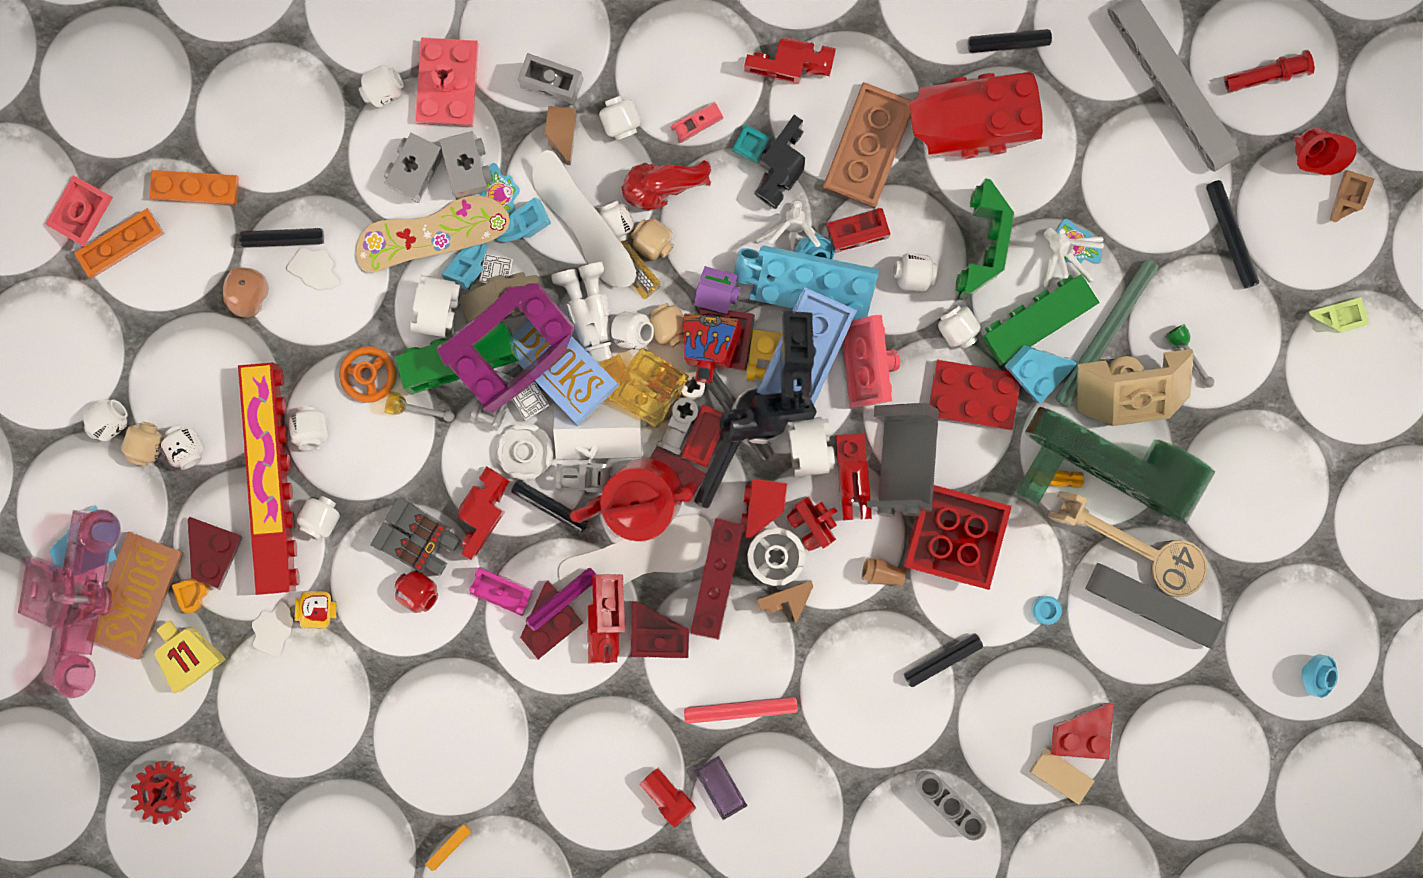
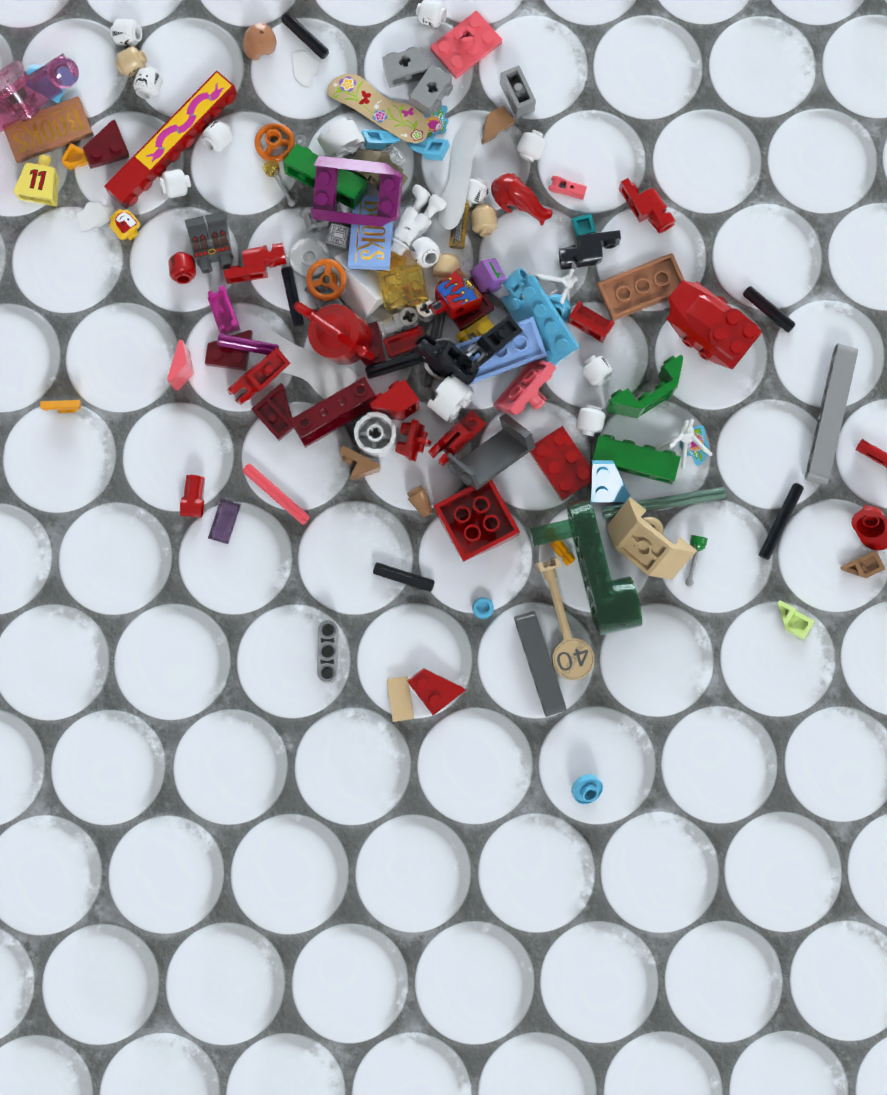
camera: 45 degrees right, 5 degrees down
none -> coral slope [167,340,194,391]
none -> orange piece [306,258,347,301]

